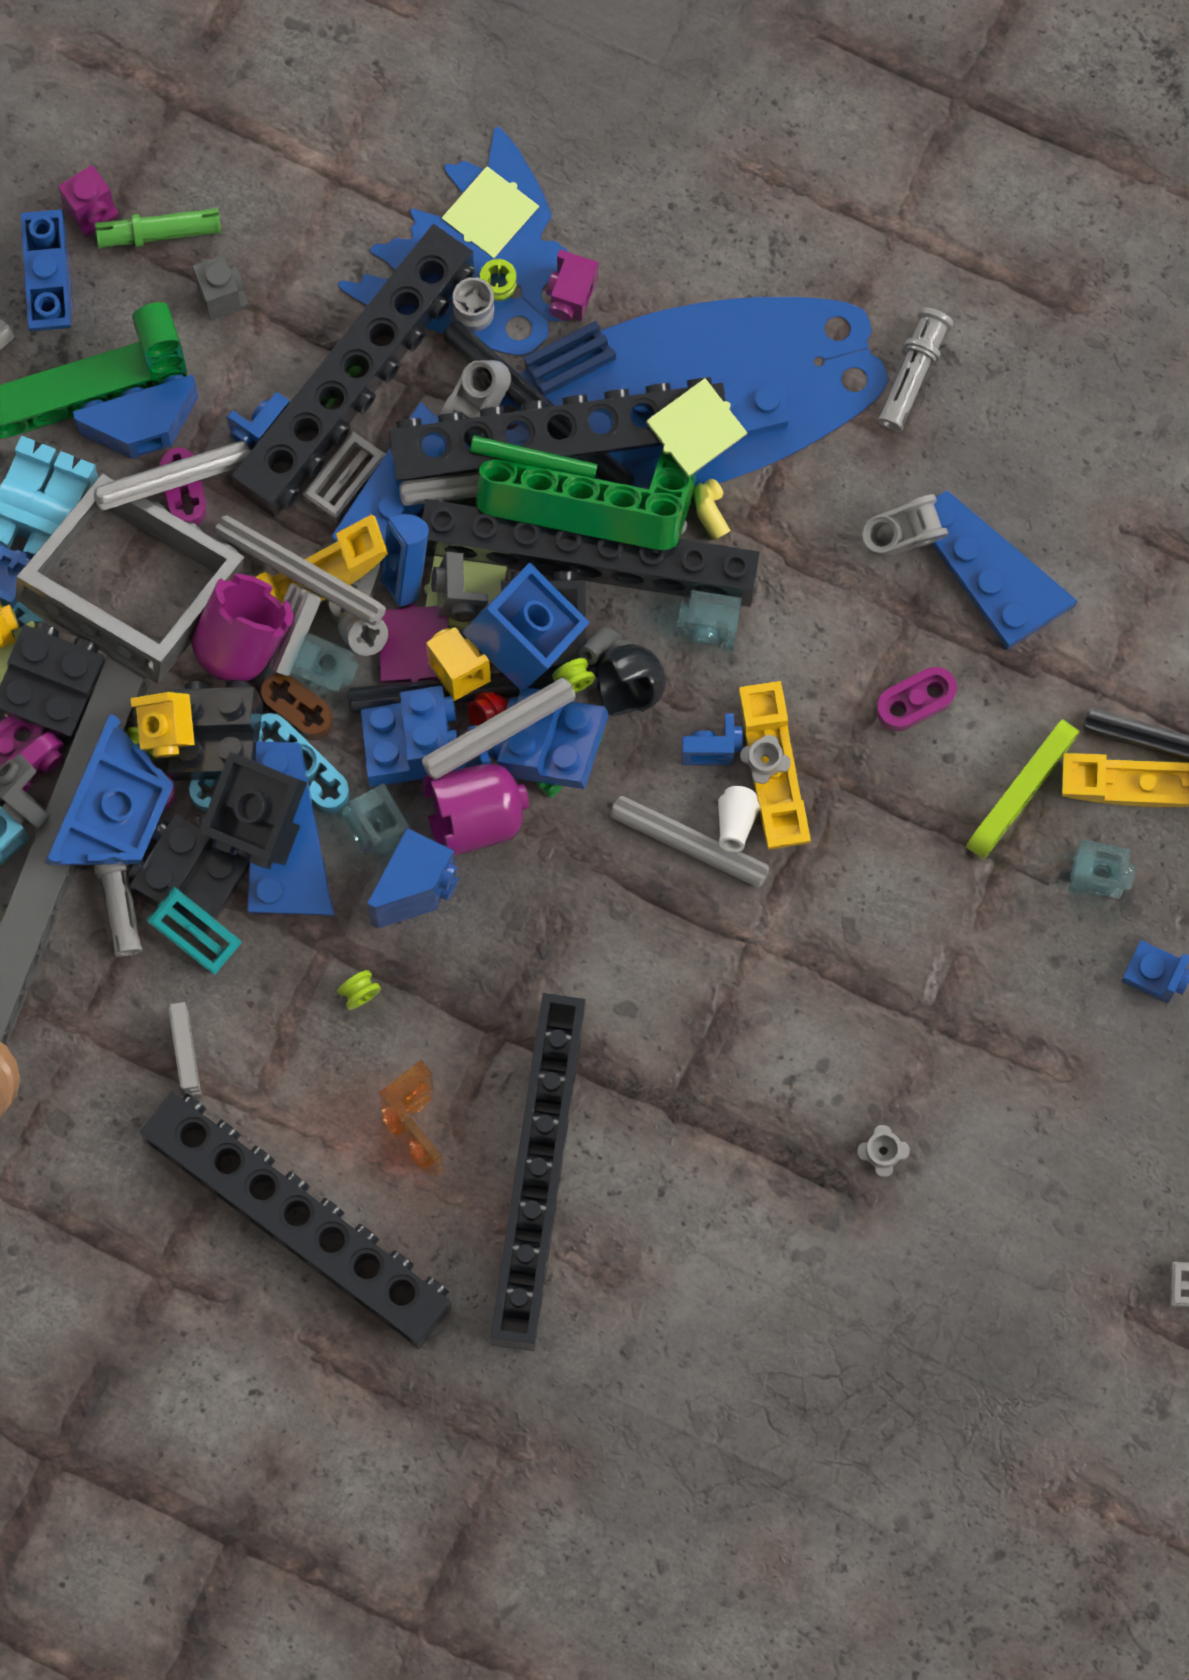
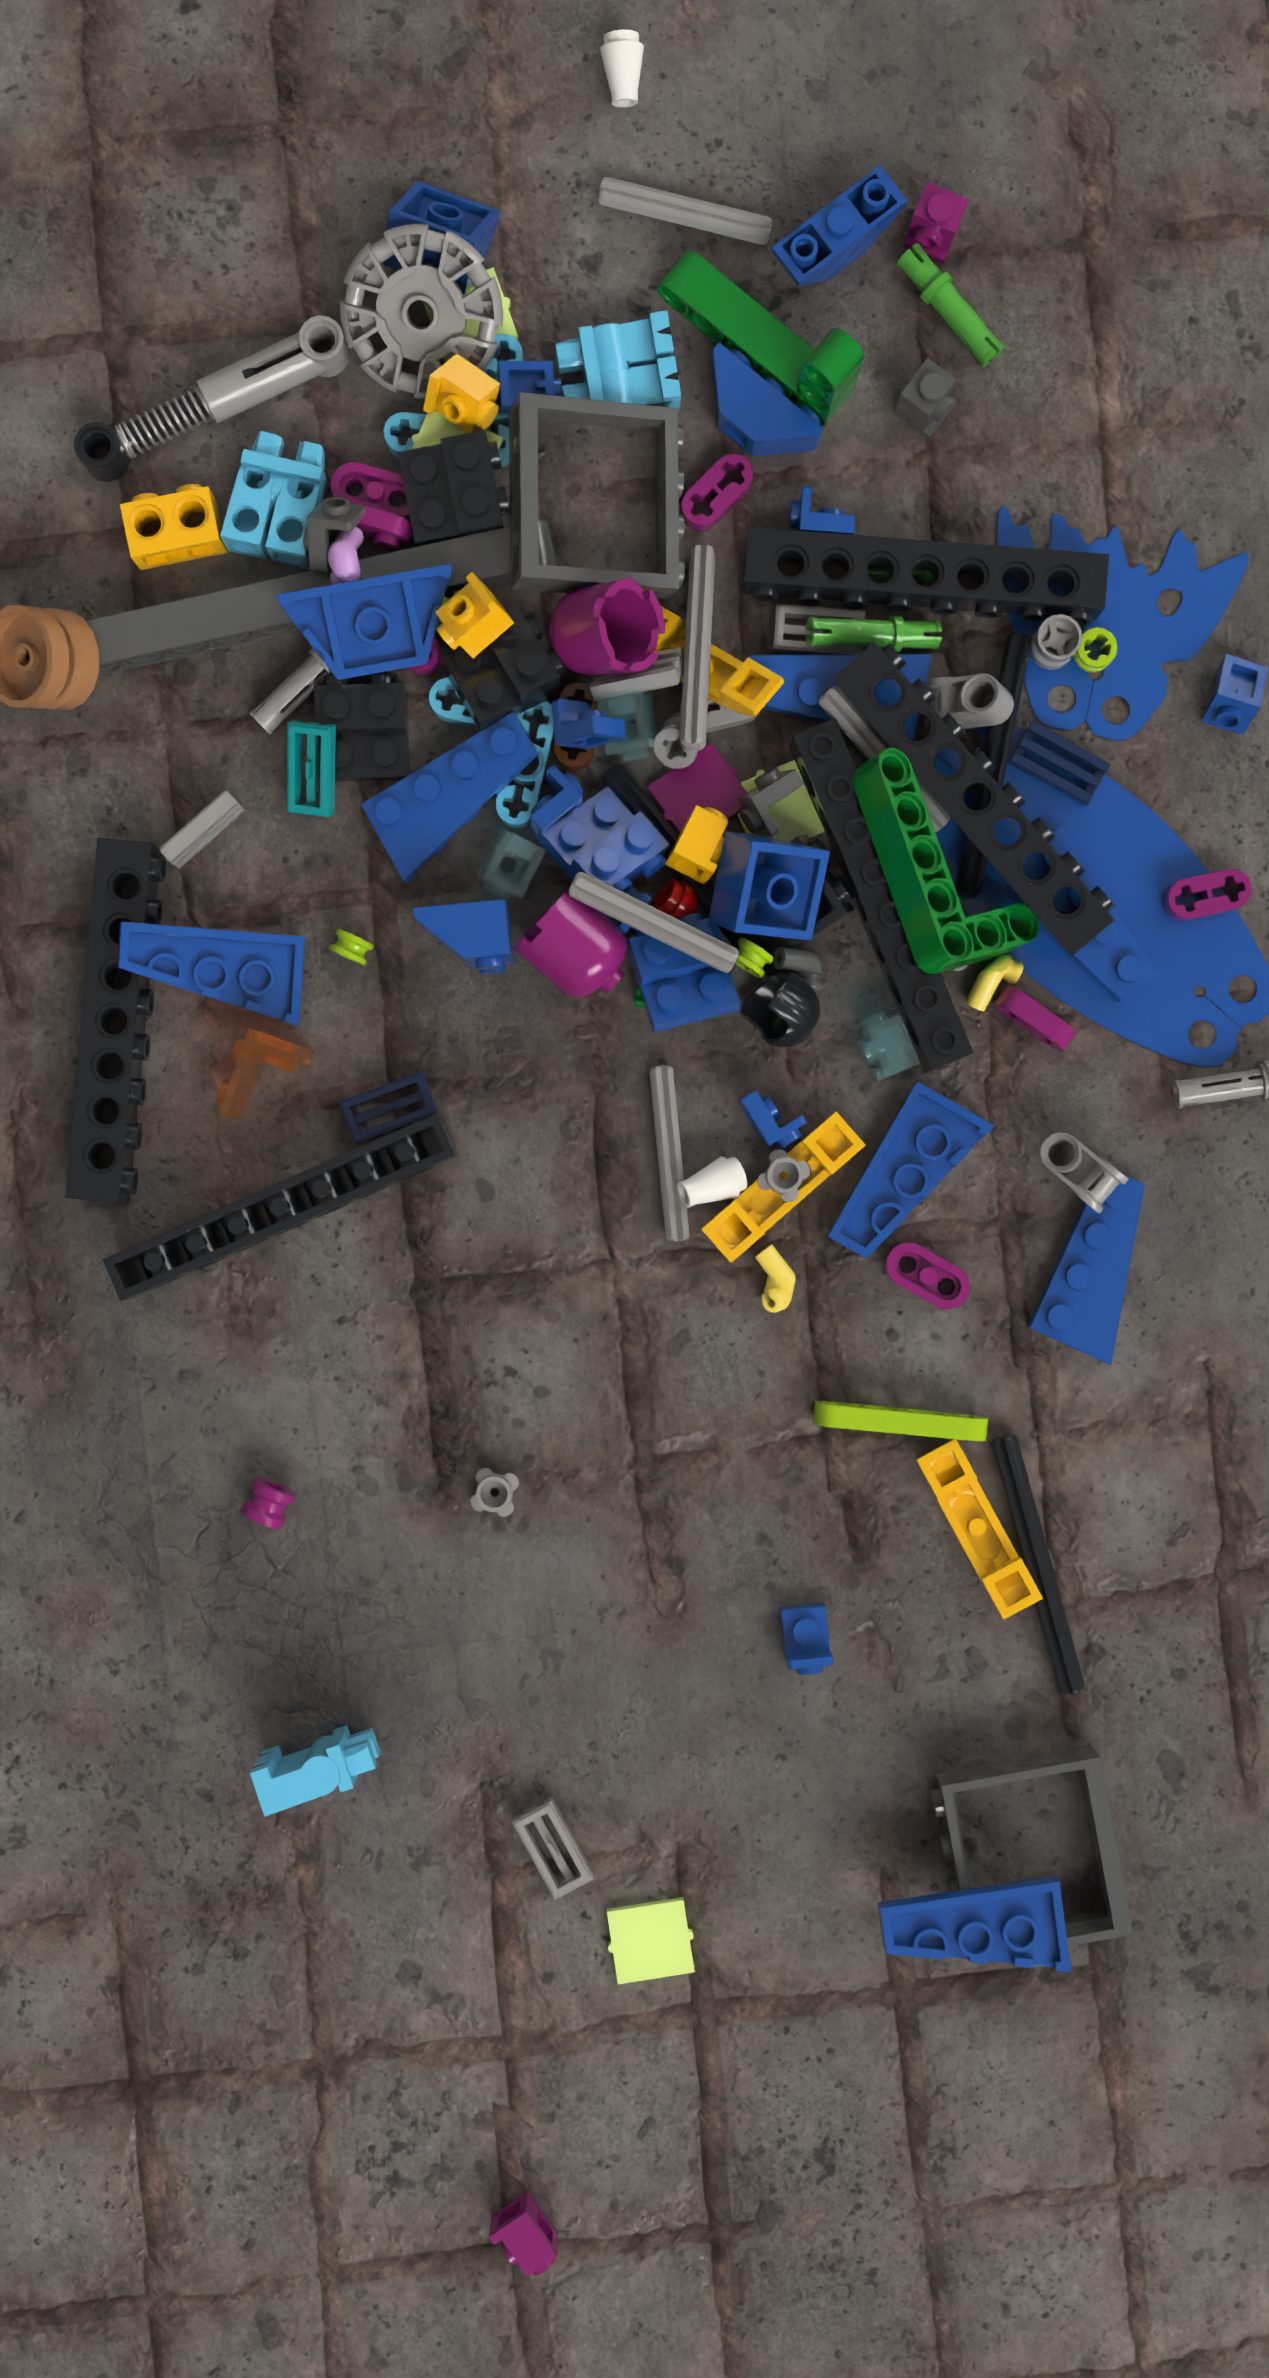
camera: 60 degrees right, 15 degrees up
light grey axle [94,441,251,510] -> none
black plate [199,751,308,870] -> none
blue brick [380,514,429,607] -> none
yellowish green piece [442,166,539,258] -> none
green bar [470,435,597,478] -> none
magenta brick [546,250,599,322] -> none
yellowish green piece [646,379,747,477] -> none
clear light blue brick [1068,839,1136,899] -> none
none -> blue wing [117,922,305,1026]
none -> magenta wheel [240,1477,296,1529]
none -> medium azure hips [250,1725,381,1817]
none -> lavender arm [328,527,364,585]
none -> dark blue tile [339,1071,439,1144]
none -> blue bracket [530,765,583,845]
none -> blue bracket [552,698,626,749]
none -> light yellow arm [755,1244,796,1313]
none -> bright green pin [805,616,942,652]
none -> blue wing [827,1081,994,1259]
none -> magenta beam [994,985,1076,1052]
none -> magenta beam [1163,869,1252,921]
none -> blue bracket [1202,654,1268,734]

